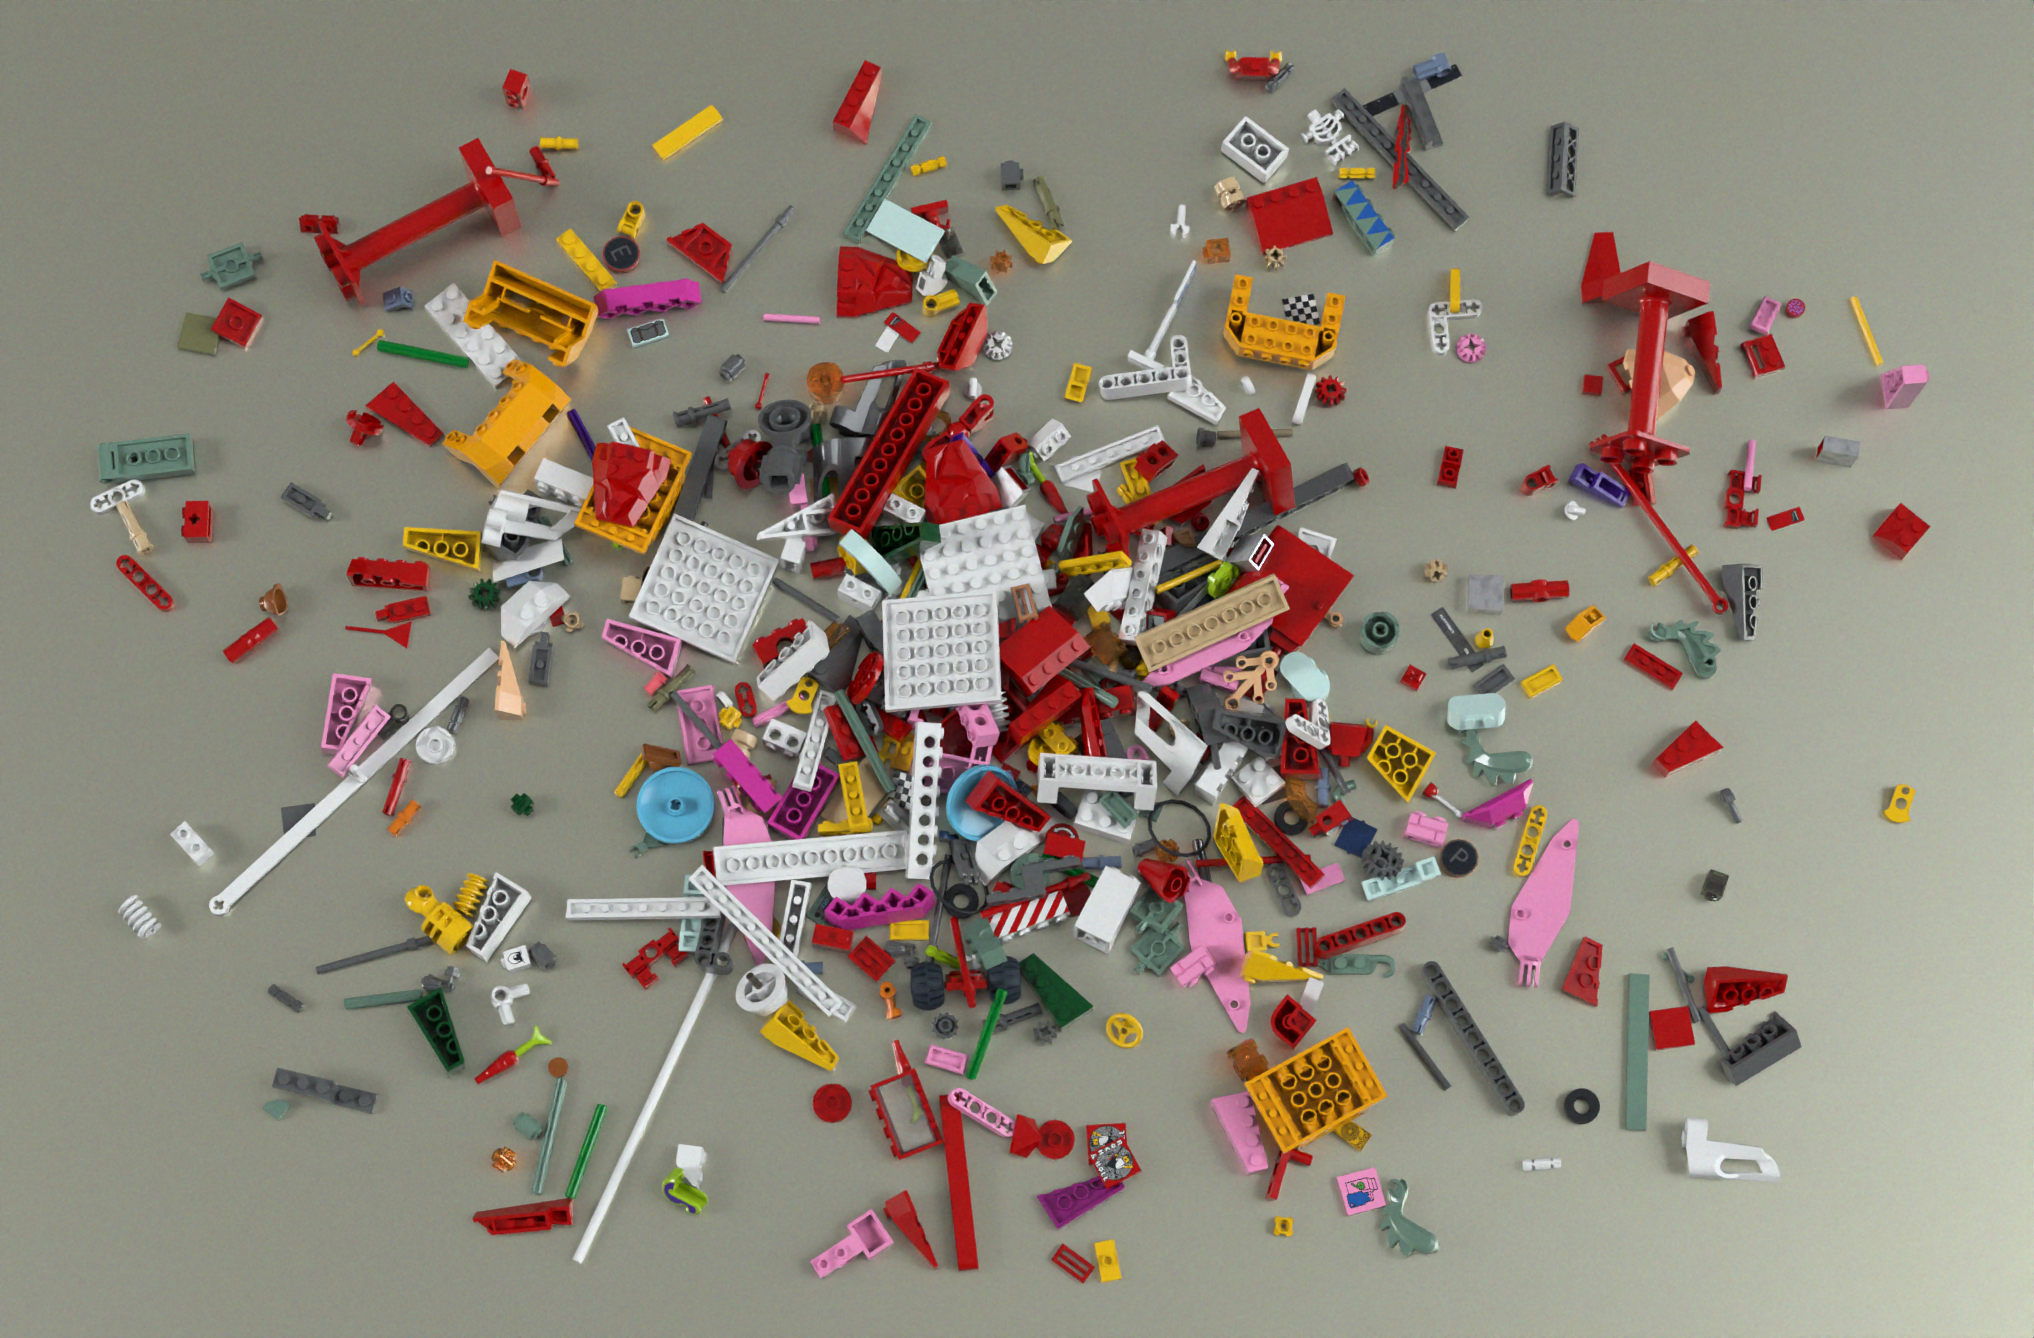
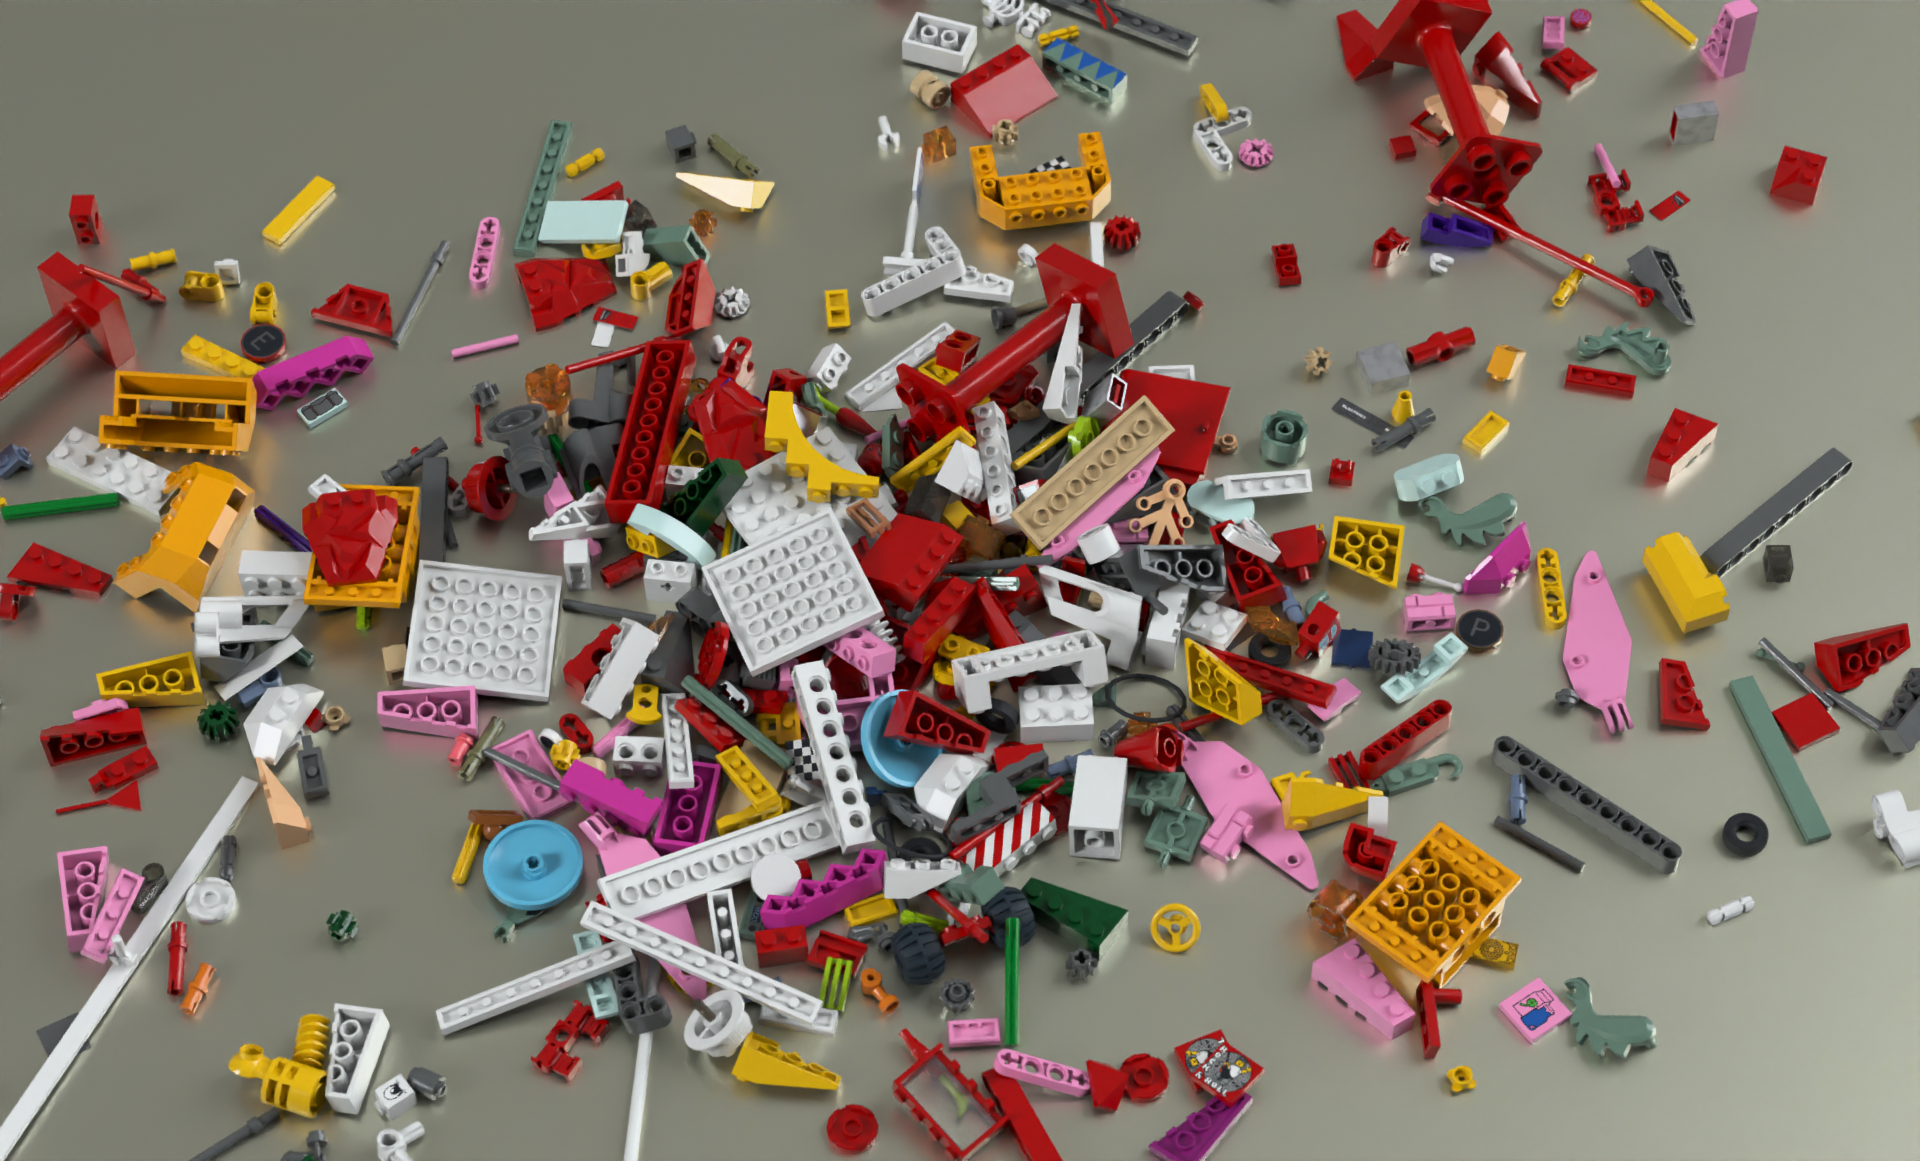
camera: 15 degrees left, 20 degrees down
dark grey brick [718,354,746,382] -> none
red wedge [833,60,882,145] -> none
dark grey pin [982,1002,1042,1033] -> none
sand green tile [1098,791,1139,829] -> none
dark grey bar [1319,747,1351,796] -> none
dark grey tile [1473,664,1515,694] -> none
dark grey bar [1720,788,1742,824] -> none
none -> bright pink plate [72,698,128,721]
none -> yellow piece [179,271,225,303]
none -> white tile [214,259,240,285]
none -> bright pink beam [469,217,501,290]
none -> dark grey gear [470,380,500,408]
none -> yellow arch [765,391,879,503]
none -> lime tile [819,957,854,1012]
none -> white slope [883,858,961,899]
none -> white piece [1076,523,1120,564]
none -> white fence [1214,469,1313,500]
none -> yellow brick [1642,532,1730,633]
none -> dark grey beam [1700,448,1853,578]

